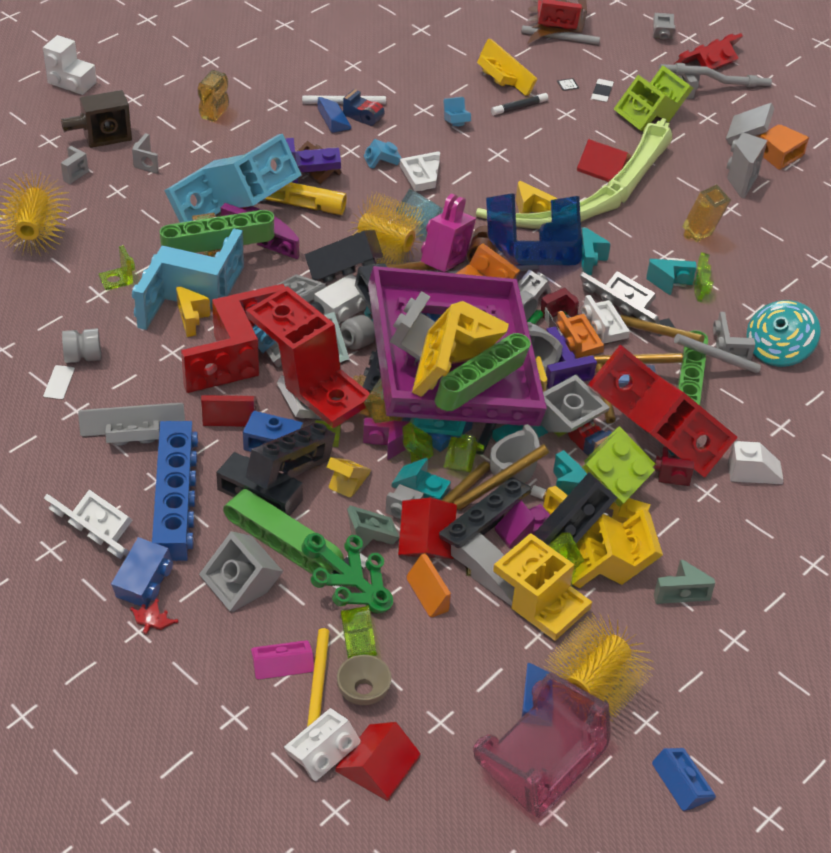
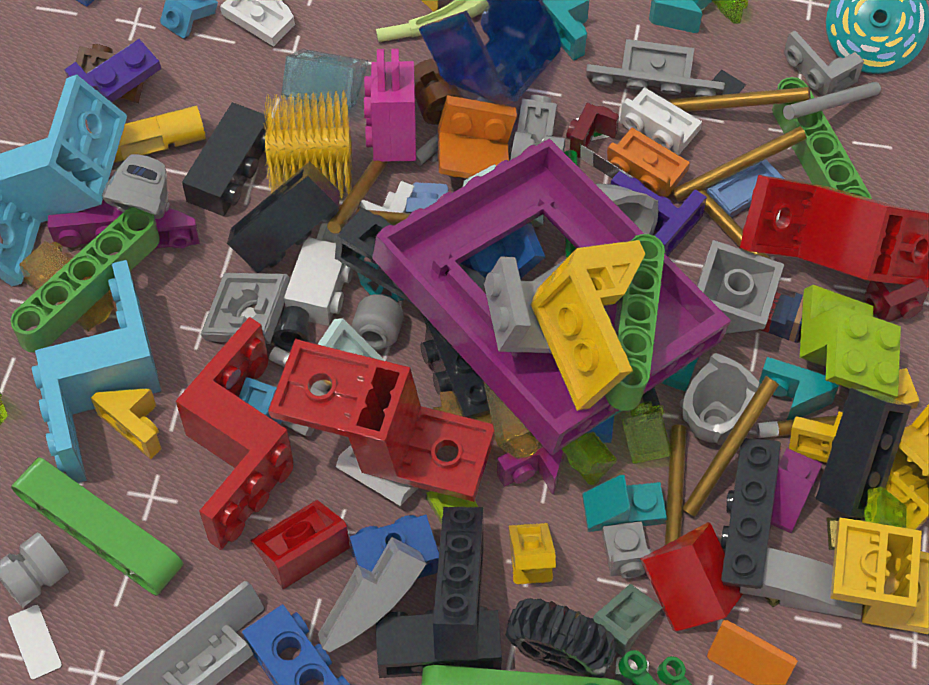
camera: 30 degrees left, 15 degrees up
none -> bright green beam [11,457,184,596]
none -> light grey helmet [102,154,170,219]
none -> black brick [182,102,268,216]
none -> light grey slope [318,537,426,652]
none -> black gear [505,598,618,678]

